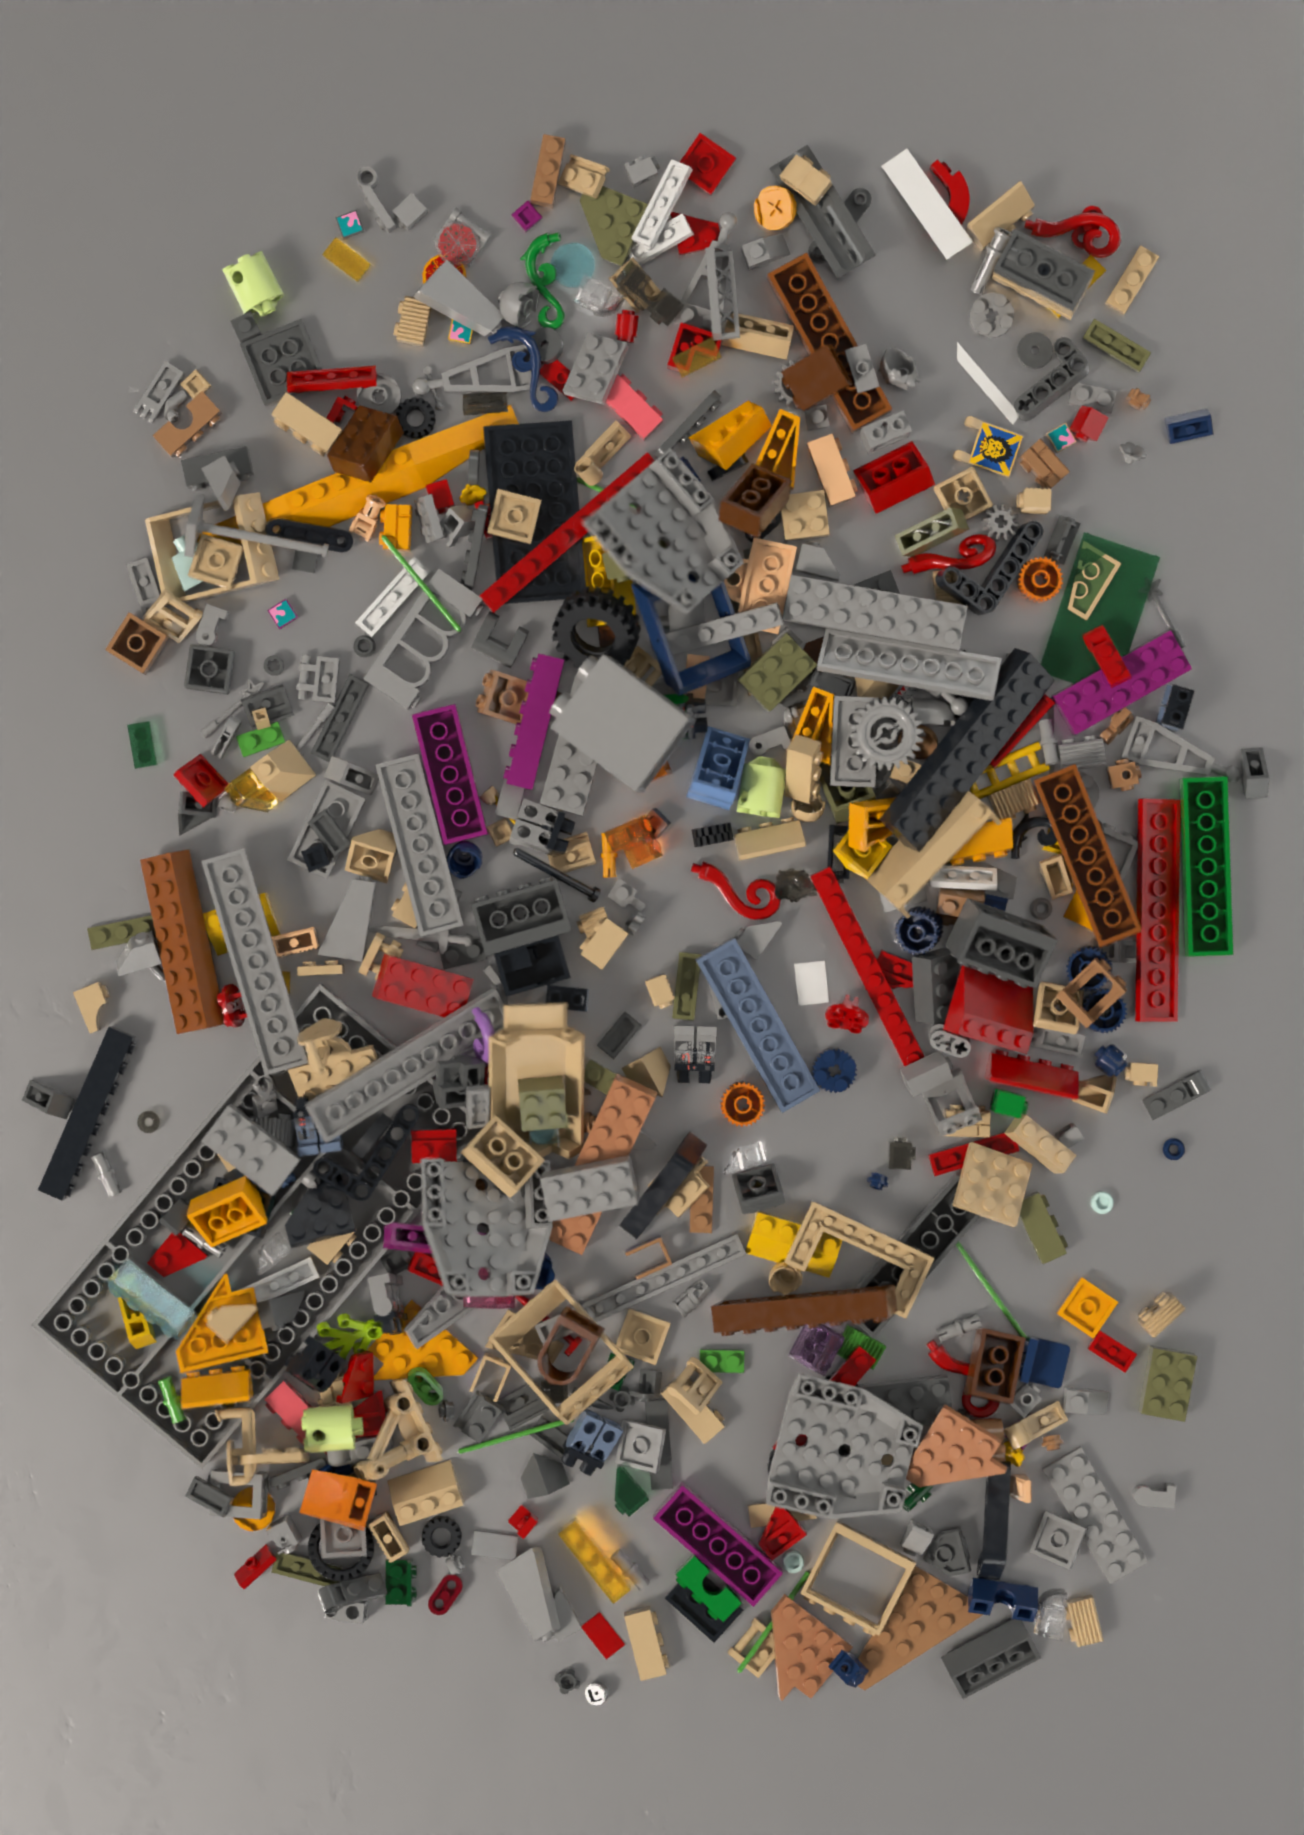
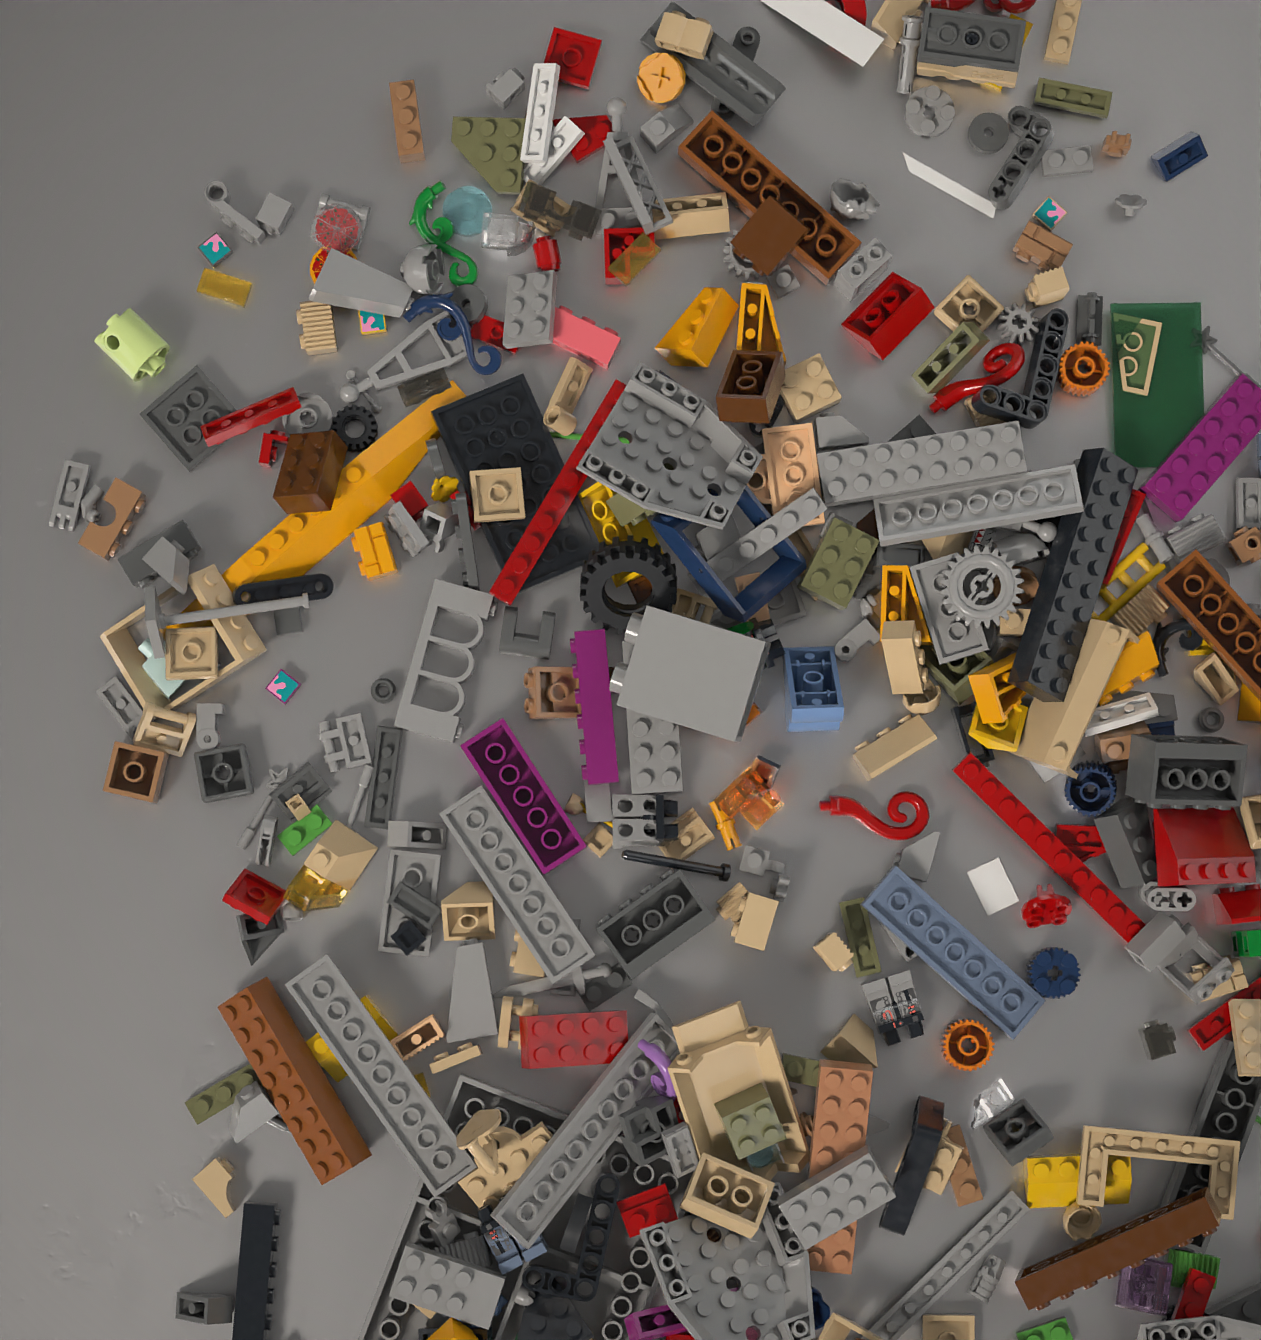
camera: 20 degrees left, 5 degrees down
clear green plate [127,721,158,769] -> none
clear smoke plate [137,1111,160,1133] -> none
tan tile [180,369,212,399] -> none
red plate [217,984,248,1028] -> none
dark grey brick [230,311,262,343] -> none
dark grey bush [264,655,284,676] -> none
tan brick [271,392,343,457] -> none
light nougat connector [349,494,385,542] -> none
white plate [355,556,431,638] -> none
bright green axle [381,535,461,632] -> none
dark blue helmet [446,841,483,879] -> none
black piece [494,935,571,997] -> none
magenta tile [511,201,543,232] -> none
black hips [545,985,589,1012] -> none
tan plate [558,154,610,199] -> none
dark grey tile [597,1011,642,1059] -> none
medium nougat piece [625,1235,672,1280] -> none
dark grey plate [654,390,722,458] -> none
black tyre [691,823,734,847] -> none
black beam [707,453,749,482] -> none
yellowish green cylinder [737,756,786,818] -> none
clear smoke hair [774,868,817,903] -> none
light nougat brick [807,434,858,507] -> none
light grey plate [845,344,880,394] -> none
dark blue plate [867,1172,889,1190] -> none
flag [953,416,1023,478] -> none
red brick [1070,405,1109,442] -> none
red plate [1082,625,1131,688] -> none
medium nougat plate [1100,707,1134,745] -> none

